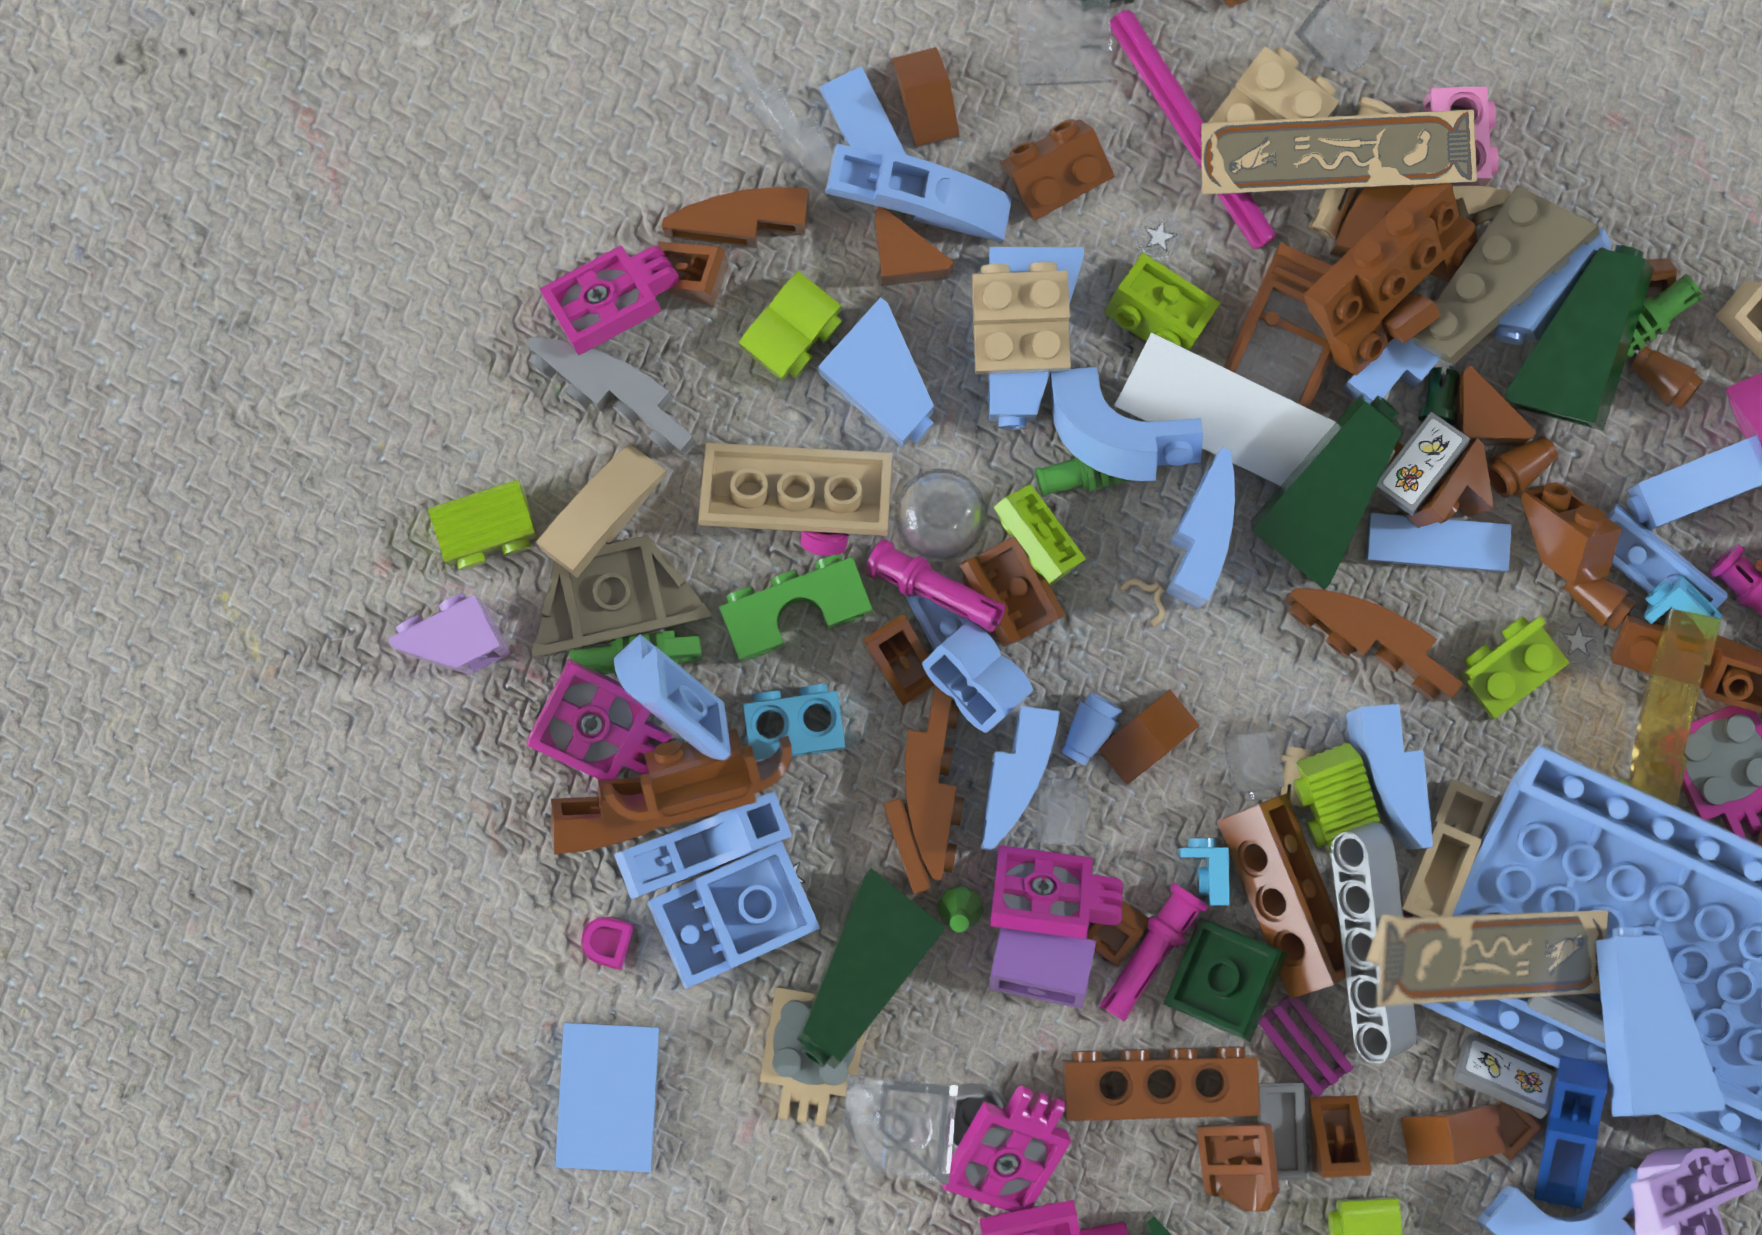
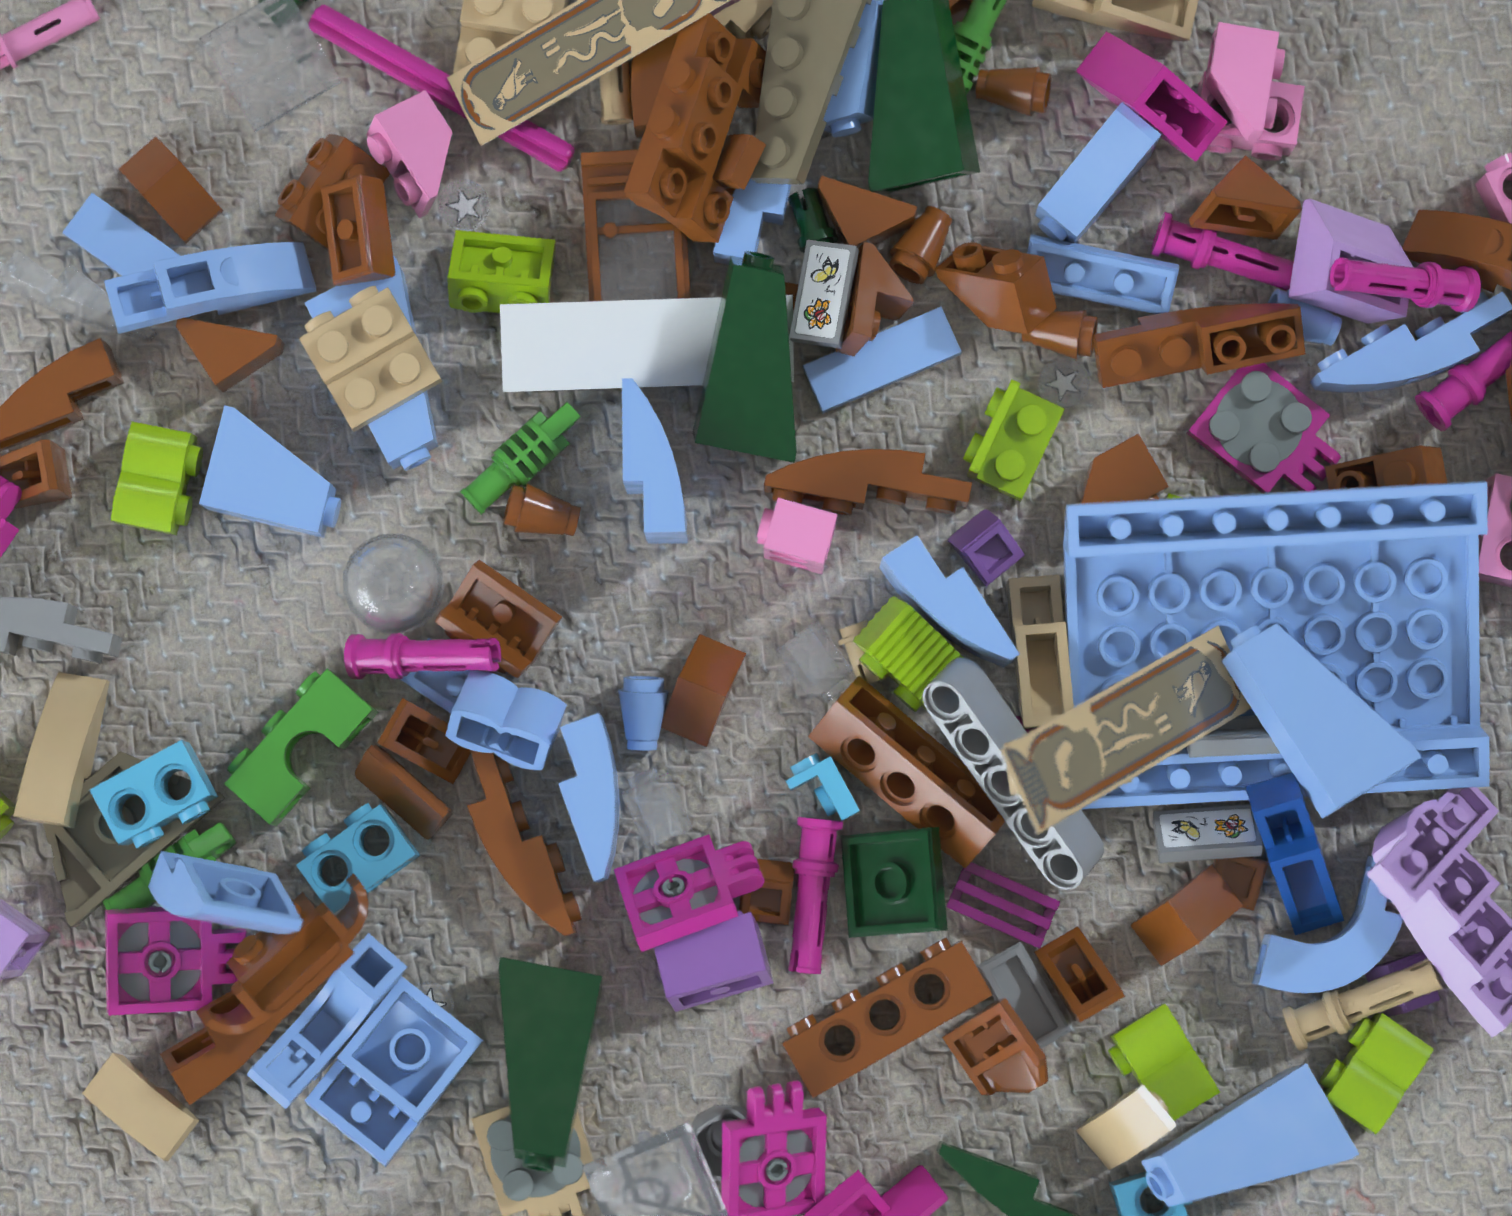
camera: 25 degrees left, 0 degrees up
dark pink tile [581,917,636,970] -> none
tan slope [698,443,892,536] -> none
dark pink tile [800,531,849,556] -> none
dark orange tile [883,798,931,895] -> none
bright green rock [937,886,984,932] -> none
lime bracket [993,484,1086,585] -> none
light blue arch [1050,367,1203,481] -> none
tan piece [1119,578,1166,627] -> none
clear yellow slope [1628,608,1721,806] -> none
medium azure bracket [1644,575,1722,640] -> none
none -> tan slope [82,1053,199,1161]
none -> medium azure brick [89,740,218,849]
none -> dark orange slope [321,174,395,286]
none -> dark orange slope [354,744,453,840]
none -> bright pink slope [366,90,452,218]
none -> dark orange cone [503,483,581,536]
none -> bright pink brick [757,498,838,575]
none -> medium lavender slope [948,509,1025,587]
none -> dark orange slope [1079,433,1169,504]

